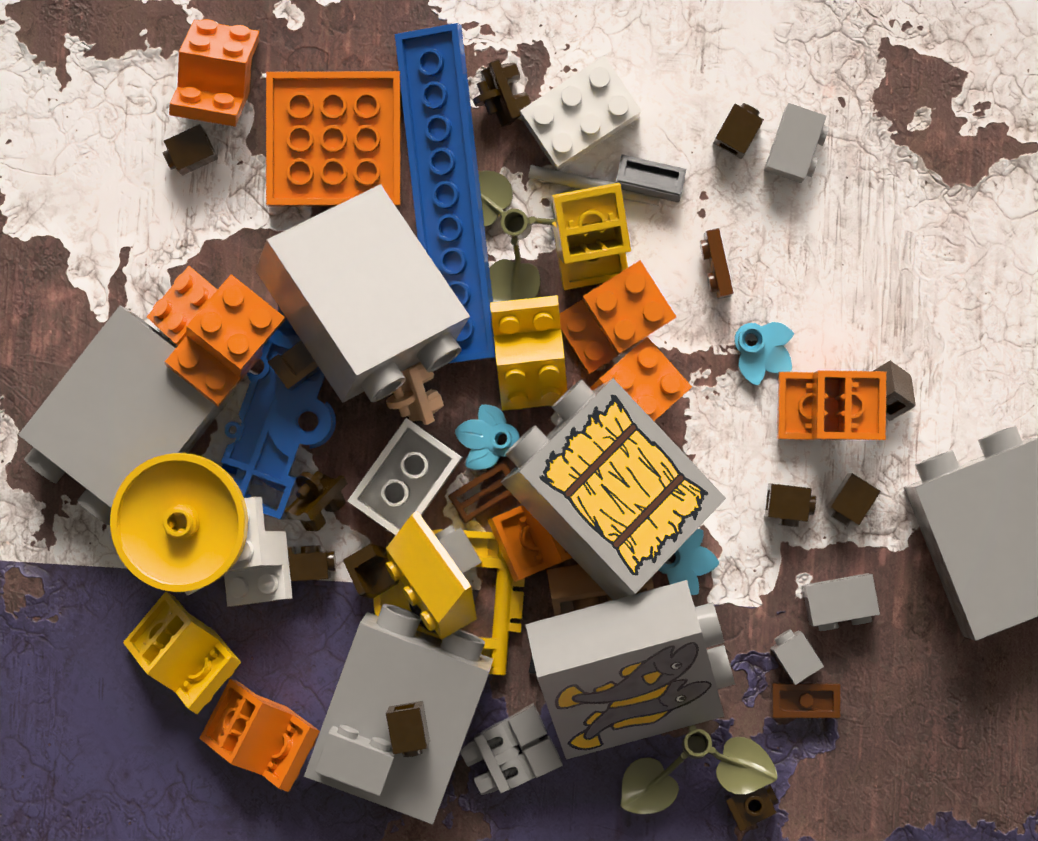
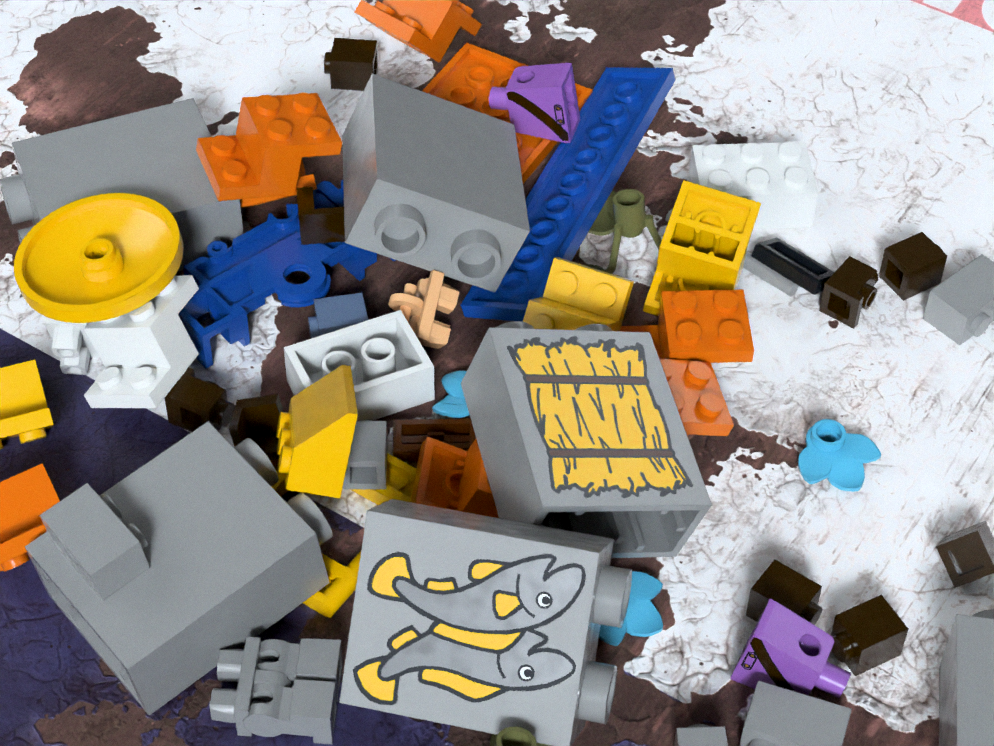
camera: 25 degrees right, 40 degrees down
dark brown hips [284,471,348,532] -> none
dark brown brick [386,701,430,757] -> none
dark brown hips [472,60,531,127] -> none
reddish brown plate [699,228,734,299] -> none
orange bracket [777,370,887,440] -> none
none -> sand blue brick [308,293,368,339]
none -> medium lavender torso [489,63,580,143]
none -> medium lavender torso [730,599,851,699]
none -> dark brown brick [819,256,878,329]

